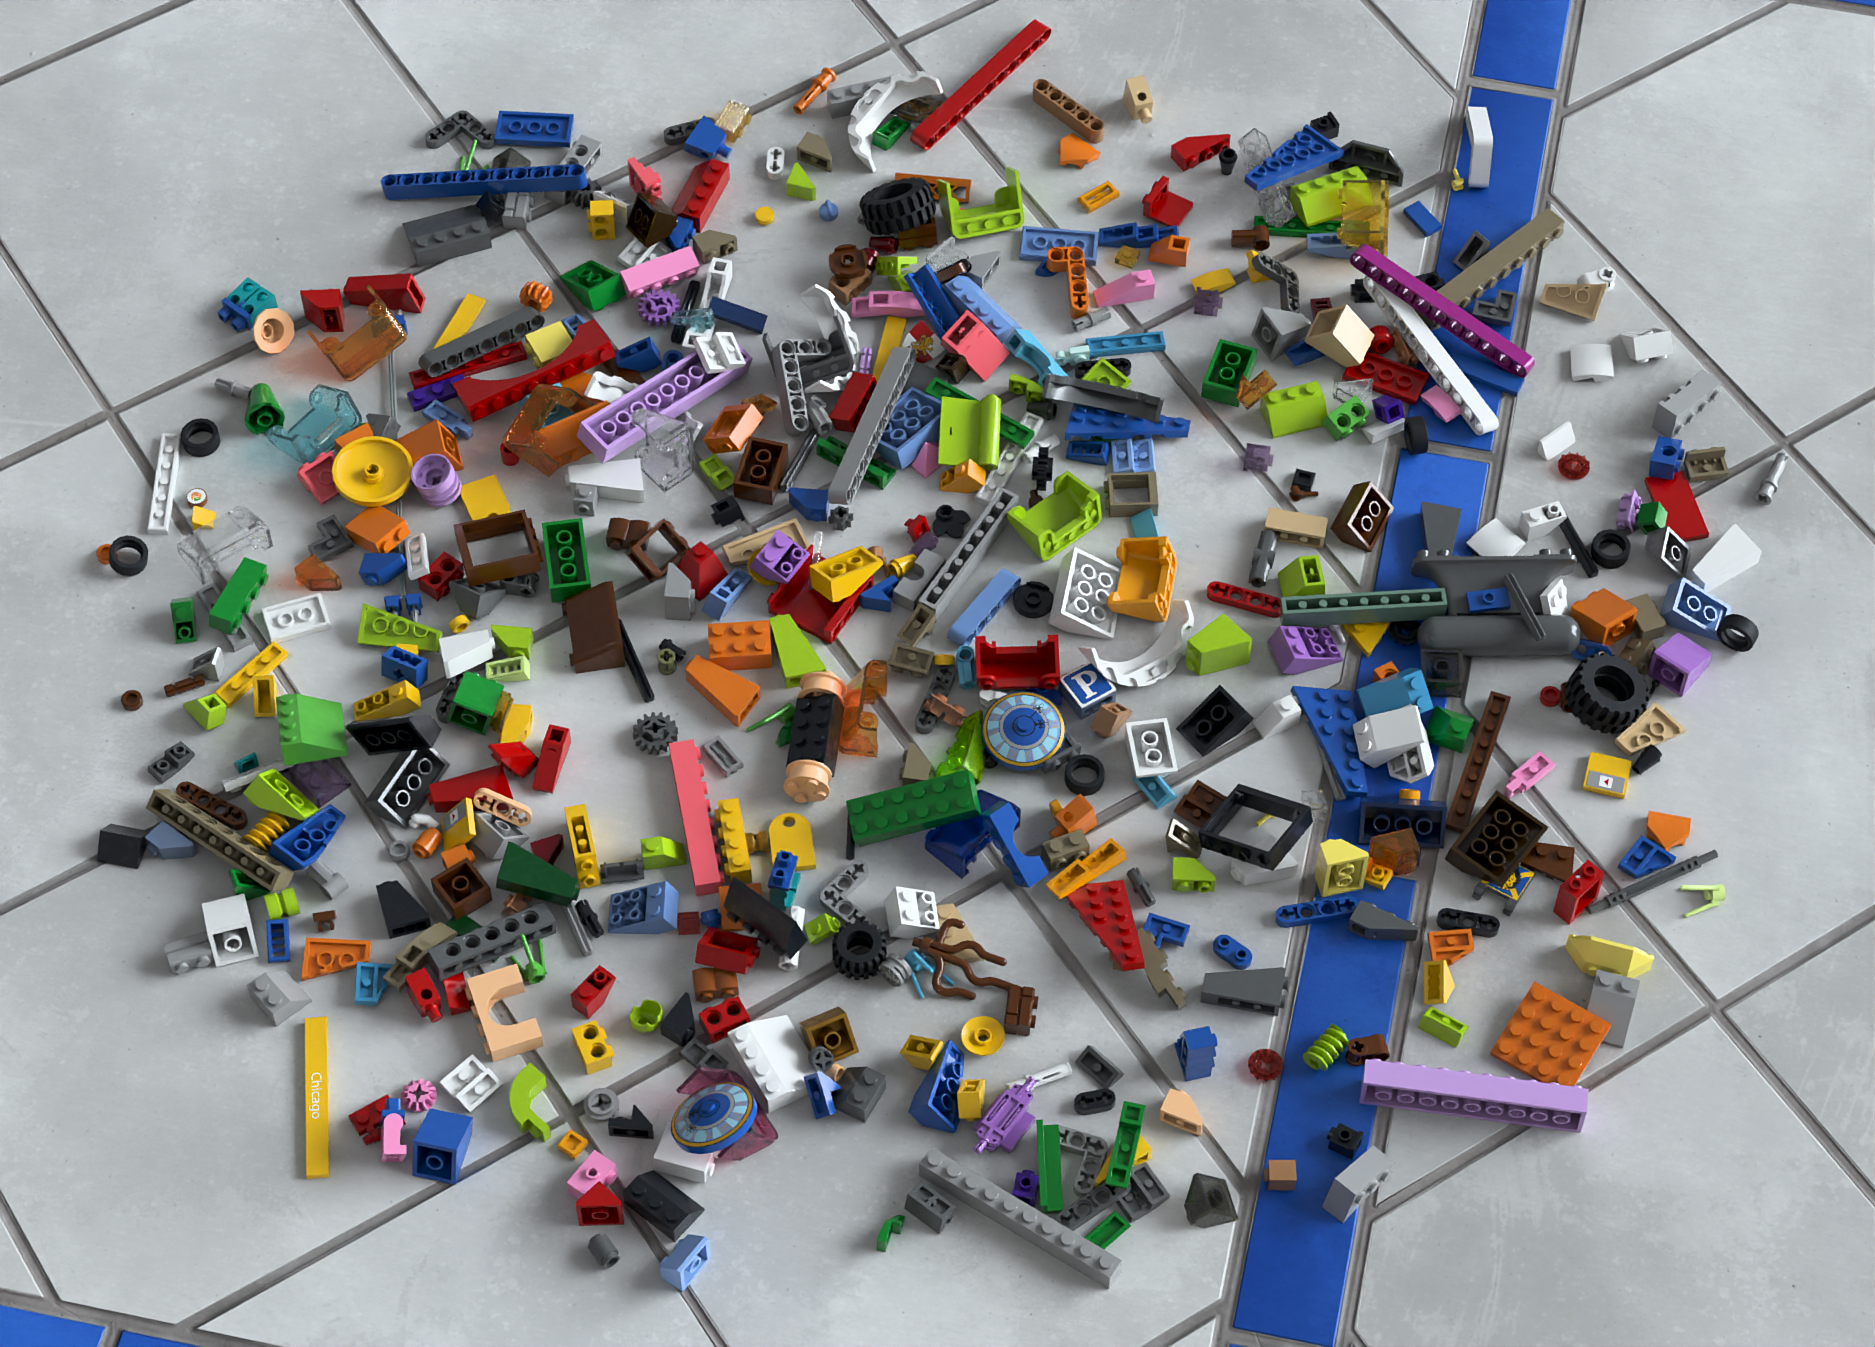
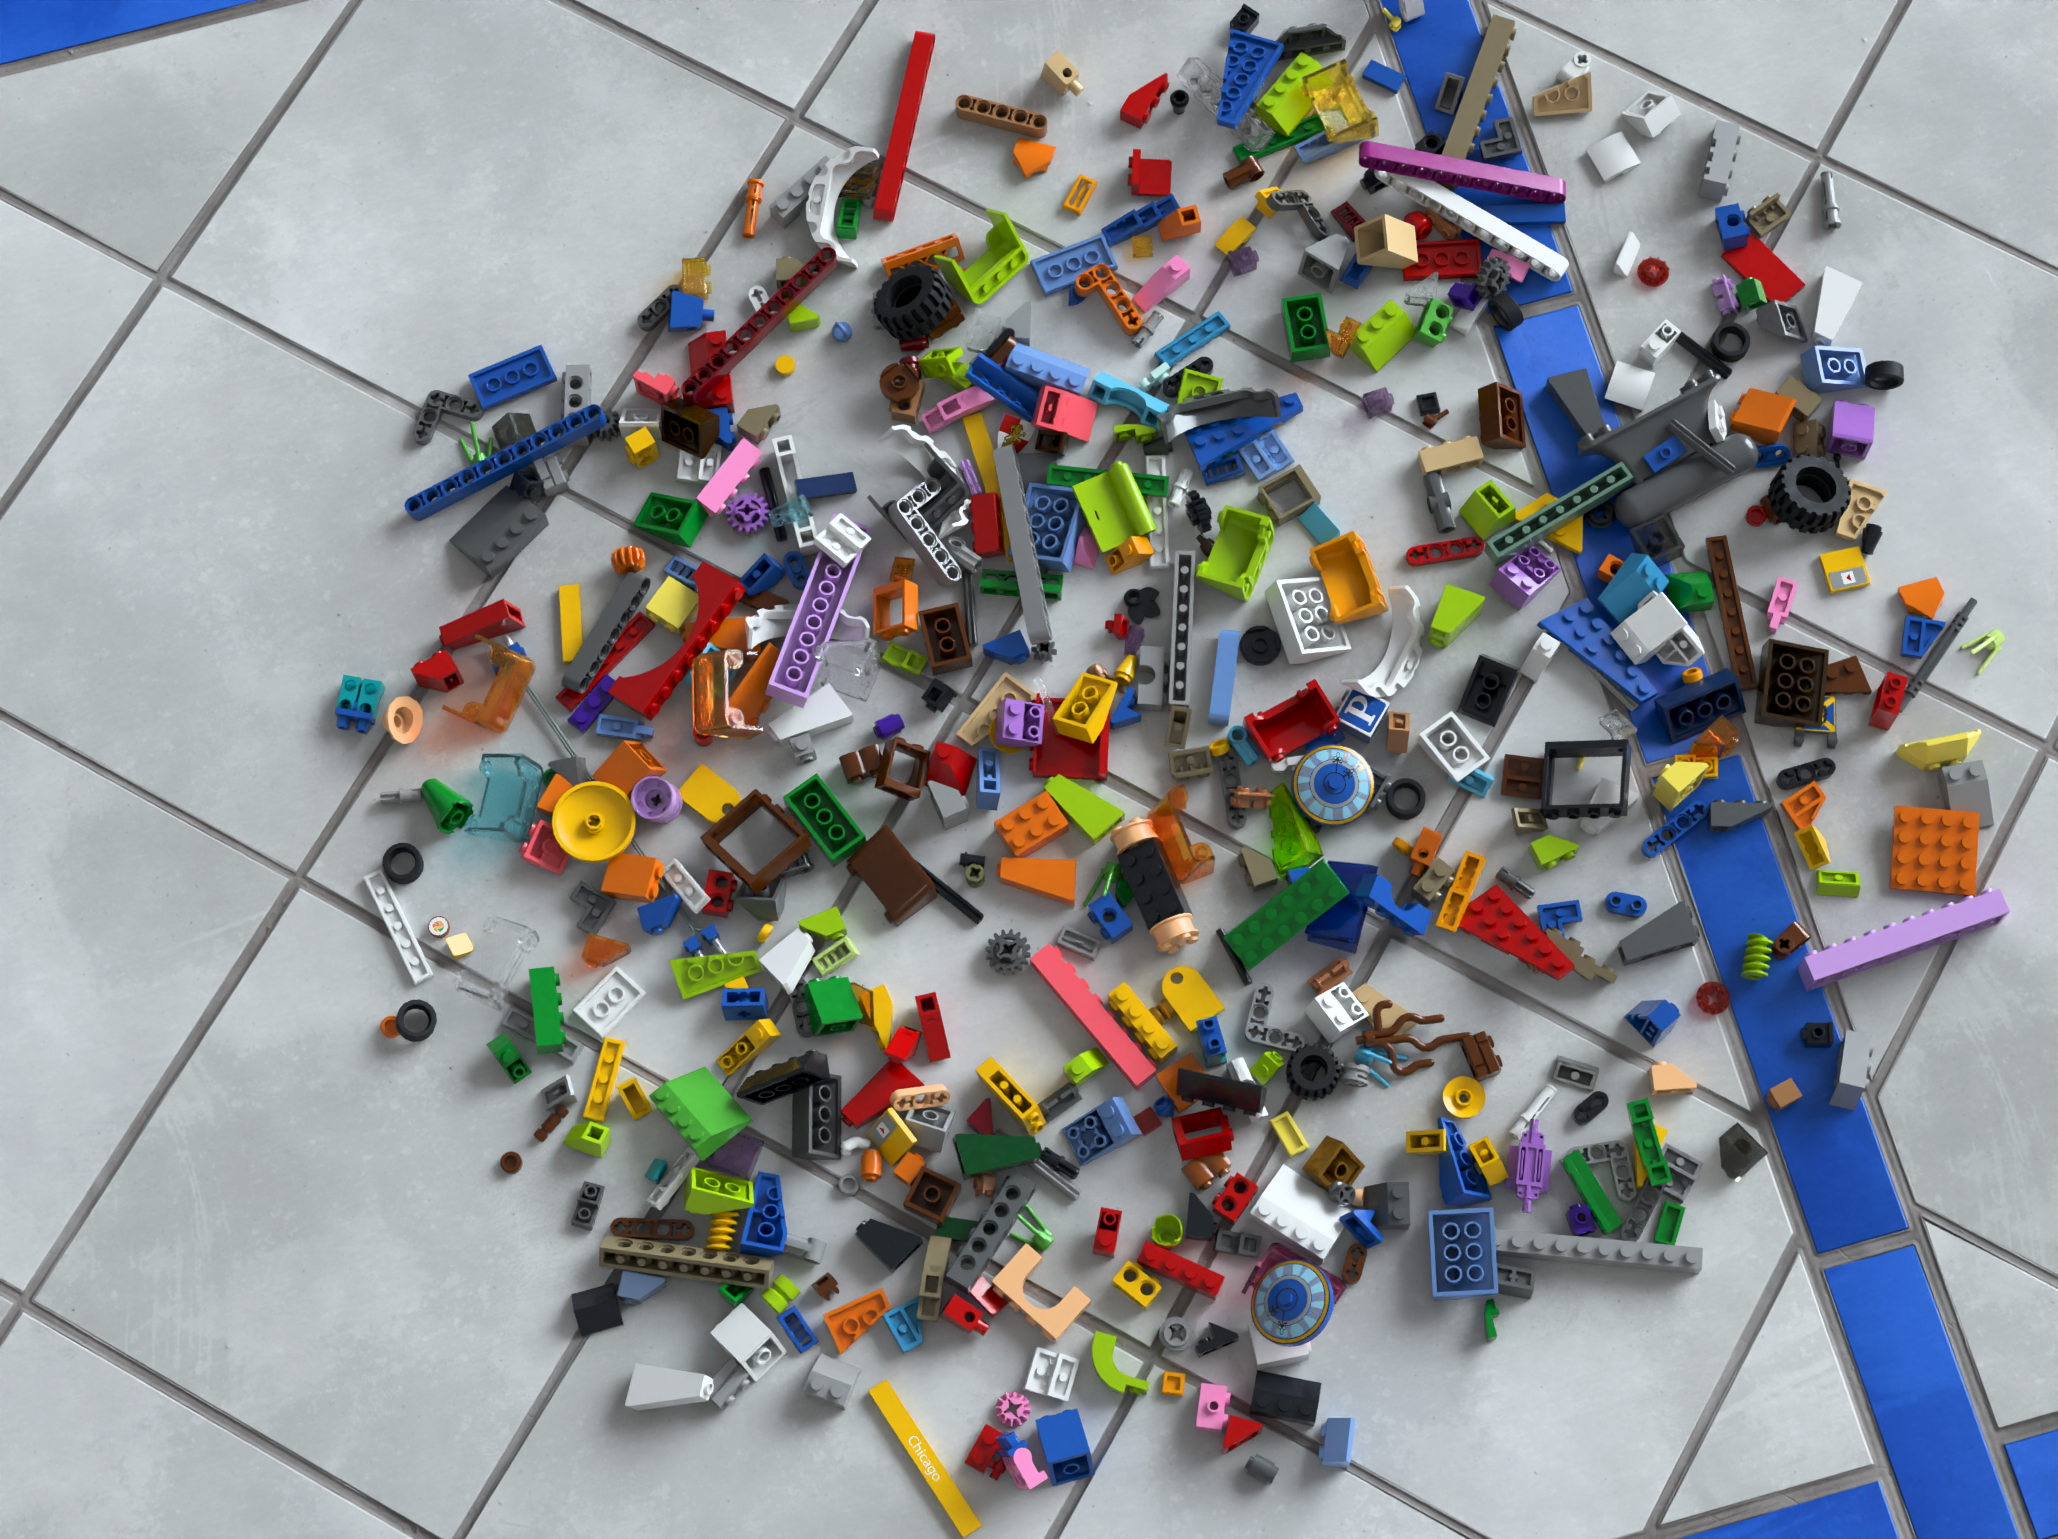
camera: 25 degrees left, 15 degrees up
none -> white slope [625,1363,714,1411]
none -> dark red beam [681,247,837,405]
none -> dark purple brick [873,714,905,740]
none -> blue brick [1087,892,1133,944]
none -> red brick [1137,1241,1225,1301]
none -> light yellow tile [1269,1111,1309,1159]
none -> nougat hinge [1307,956,1353,996]
none -> reddish brown beam [1342,1243,1367,1285]
none -> medium blue slope [1428,1207,1499,1301]
none -> dark grey gear [1474,256,1512,300]

